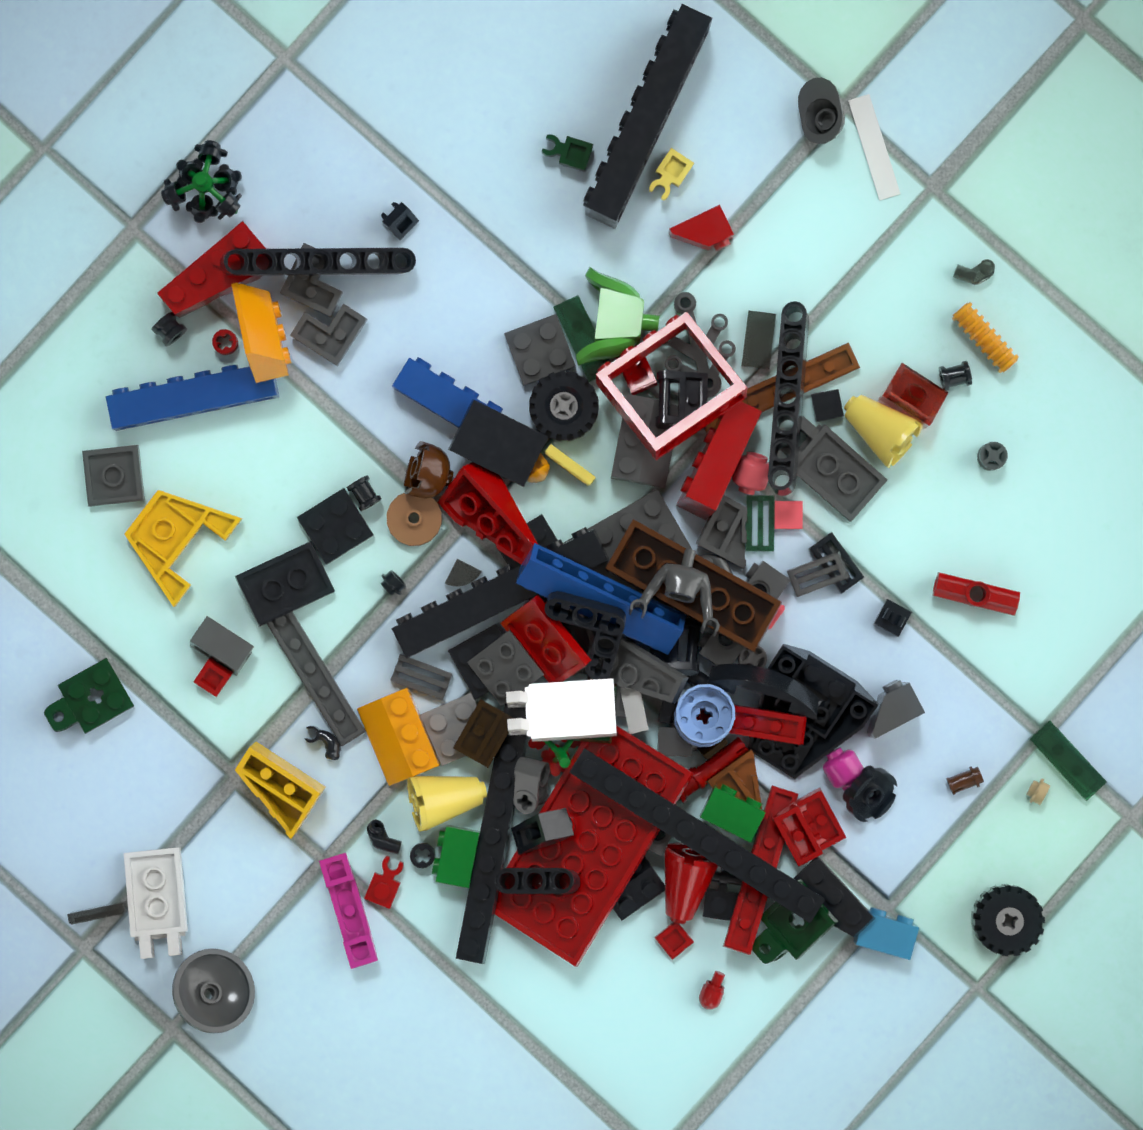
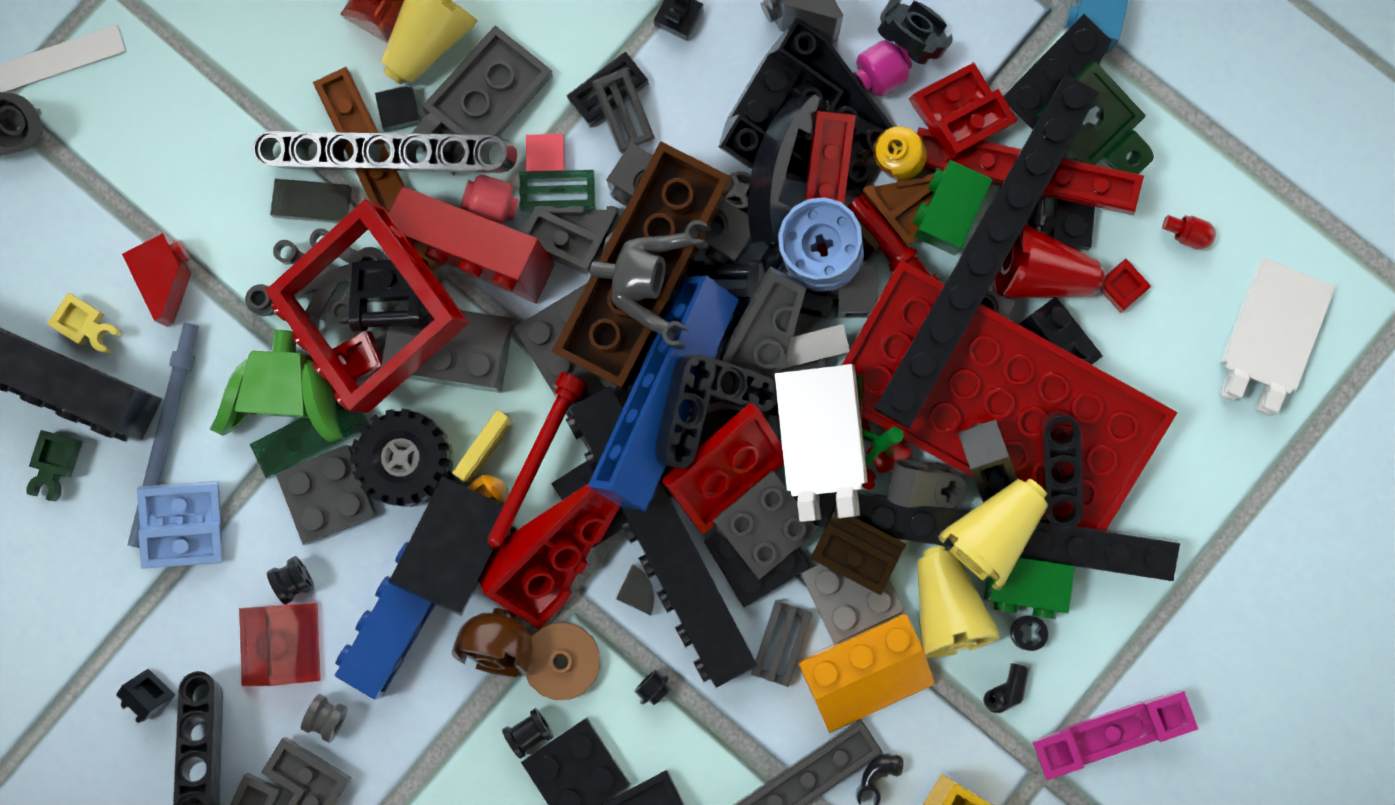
camera: 85 degrees left, 5 degrees down
red plate [364,856,404,909] -> none
none -> sand blue bar [127,322,199,548]
none -> light blue slope [137,481,223,569]
none -> clear red slope [239,603,321,686]
none -> black wheel [267,556,314,605]
none -> dark grey wheel [301,694,348,743]
none -> red piece [488,371,588,548]
none -> yellow head [874,126,927,180]
none -> light yellow cone [938,479,1048,590]
none -> white tile [1219,257,1336,416]

